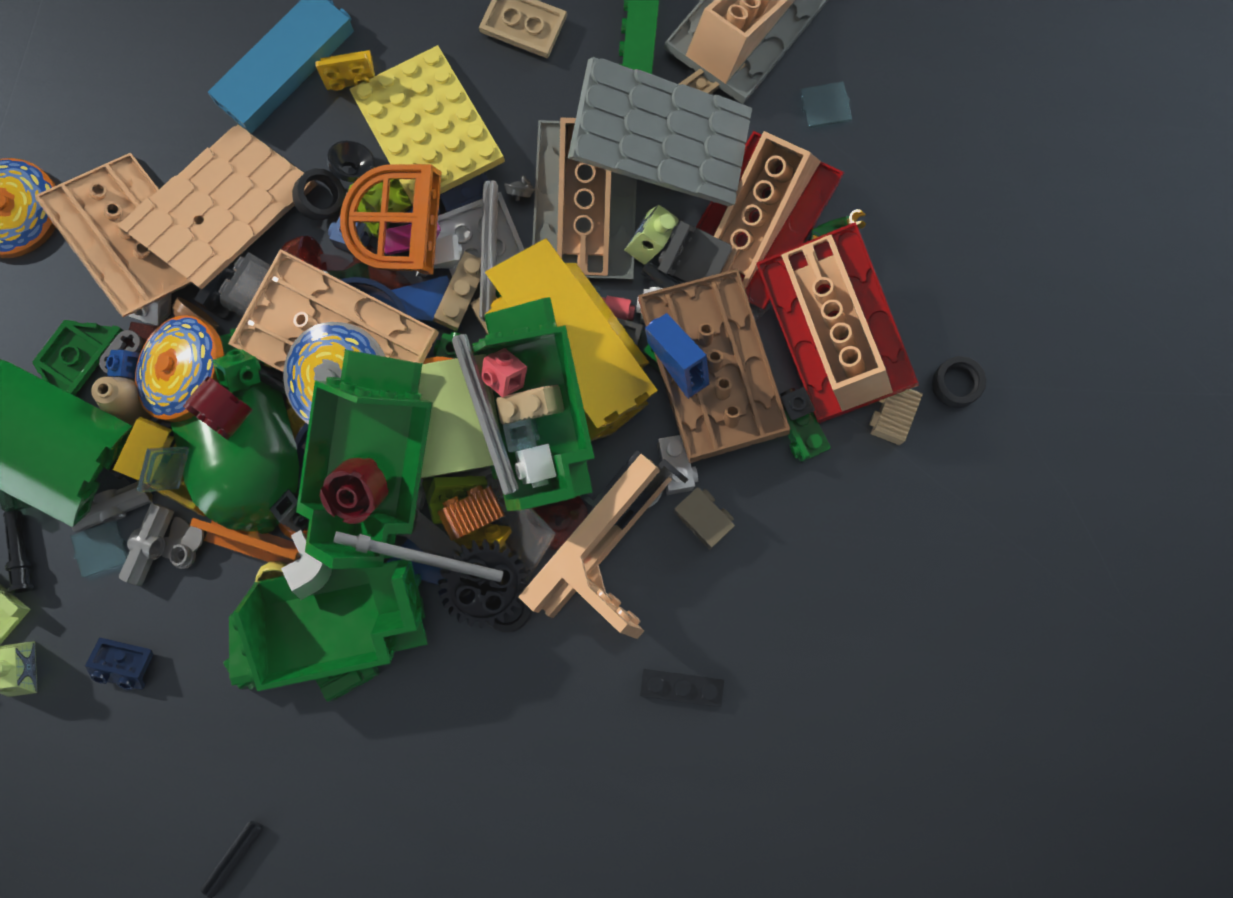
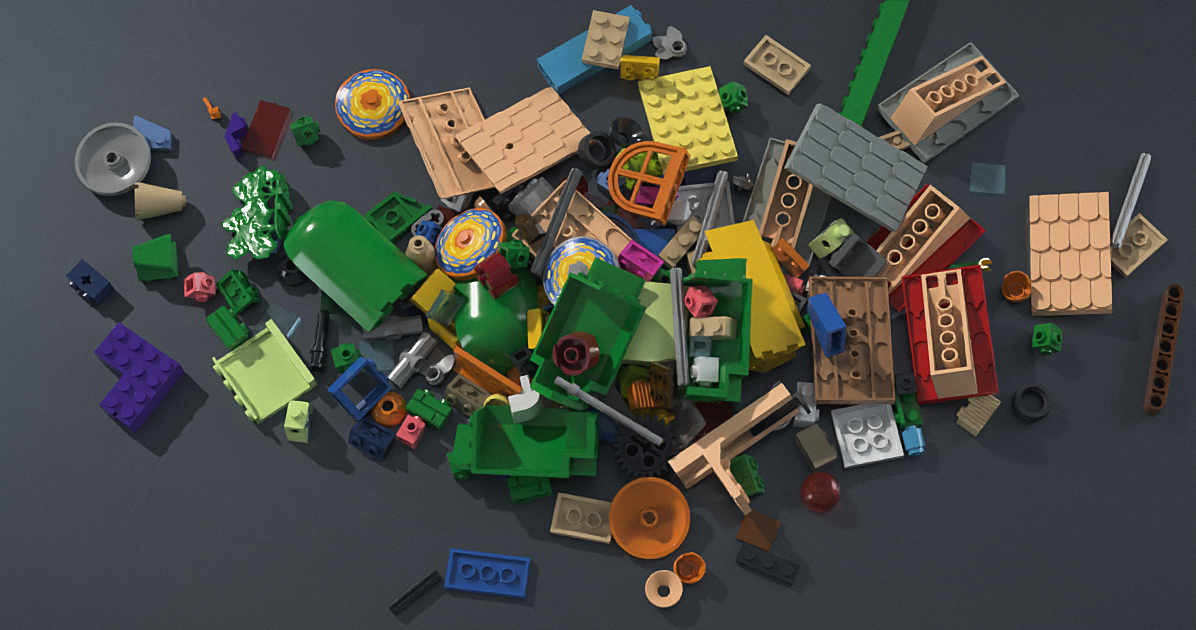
camera: 20 degrees right, 10 degrees down
none -> blue window [327,357,392,421]
none -> green brick [331,343,362,374]
none -> orange piece [371,392,407,428]
none -> coral brick [396,415,427,449]
none -> green brick [406,389,453,432]
none -> dark tan bracket [443,374,492,416]
none -> blue tile [444,548,531,599]
none -> dark brown rock [515,214,545,246]
none -> yellow slope [527,308,549,350]
none -> dark grey axle [530,168,582,276]
none -> tan plate [550,492,612,544]
none -> tan plate [582,10,630,70]
none -> orange dish [609,477,690,559]
none -> dark pink bracket [618,240,664,282]
none -> light nougat piece [645,570,683,608]
none -> dark brown bracket [649,358,677,409]
none -> light grey plate [652,26,687,60]
none -> orange hair [673,552,706,584]
none -> green brick [719,82,748,114]
none -> green bracket [730,454,765,497]
none -> reddish brown piece [736,509,781,552]
none -> orange bracket [773,237,810,278]
none -> clear red cylinder [800,472,841,513]
none -> white plate [831,404,904,469]
none -> dark azure brick [902,425,926,456]
none -> orange hair [1001,271,1032,303]
none -> light nougat piece [1030,192,1112,316]
none -> green brick [1032,323,1062,355]
none -> light grey axle [1110,153,1151,249]
none -> tan plate [1110,213,1168,278]
none -> reddish brown beam [1143,284,1184,416]

